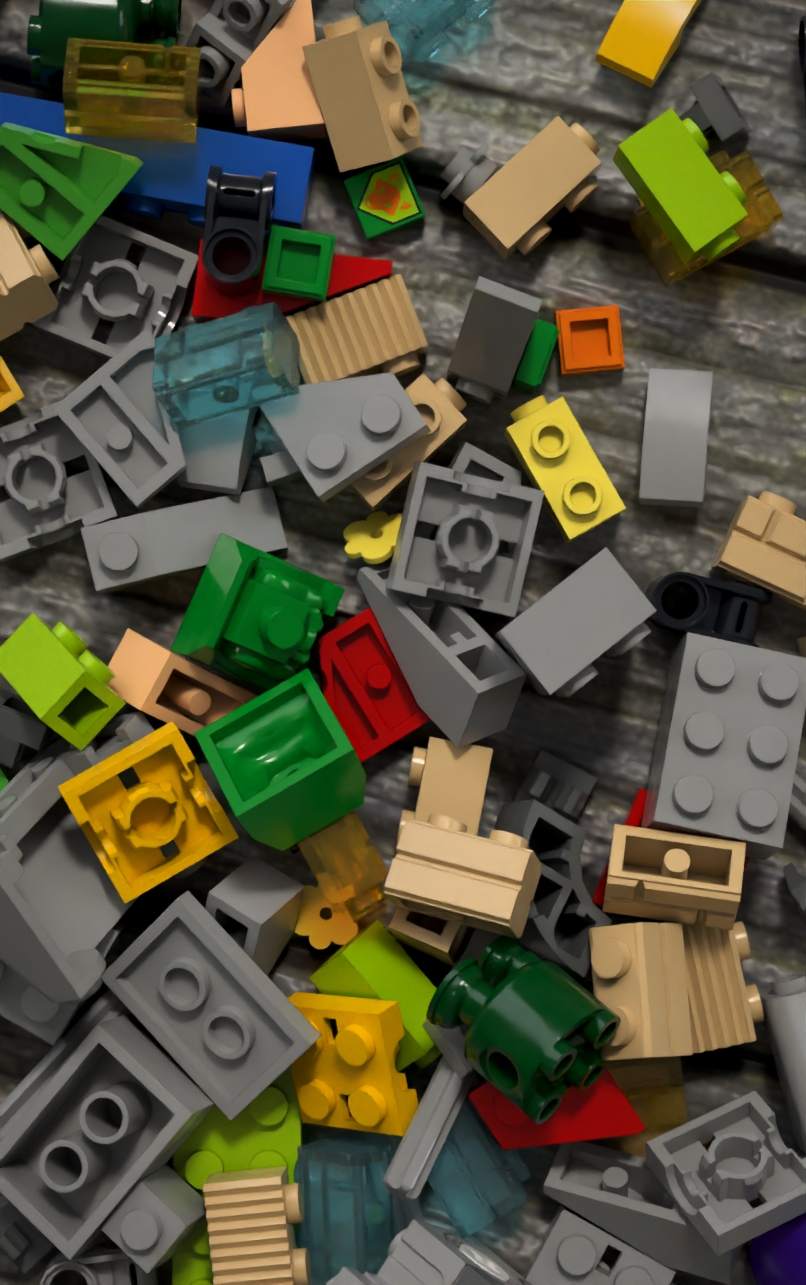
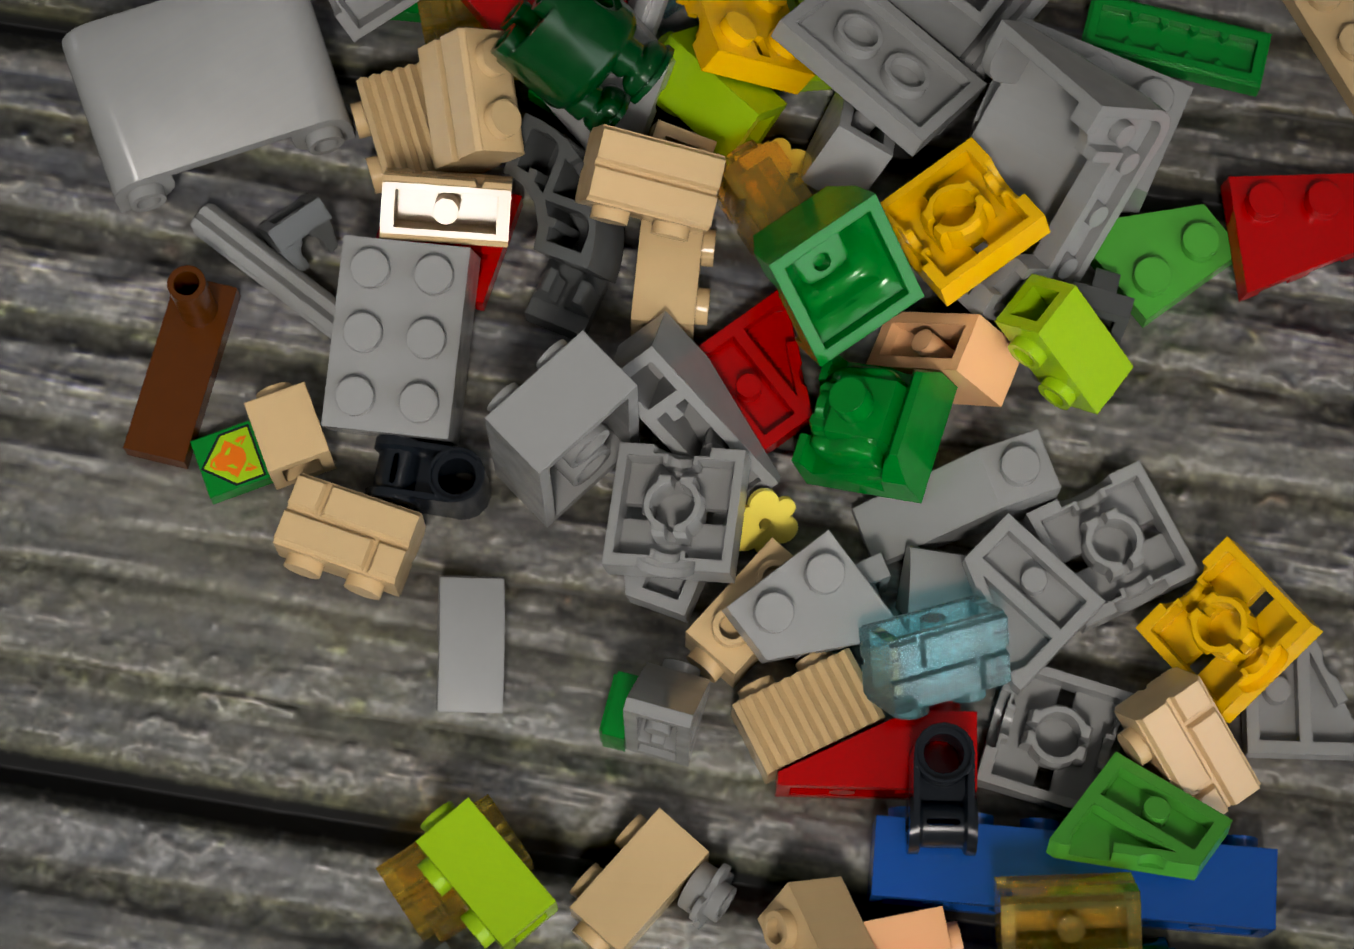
camera: 175 degrees right, 15 degrees down
green tile [261,225,337,303] -> none
tile [343,157,426,243] -> none
light yellow brick [504,395,626,544] -> none
orange tile [554,305,625,377] -> none

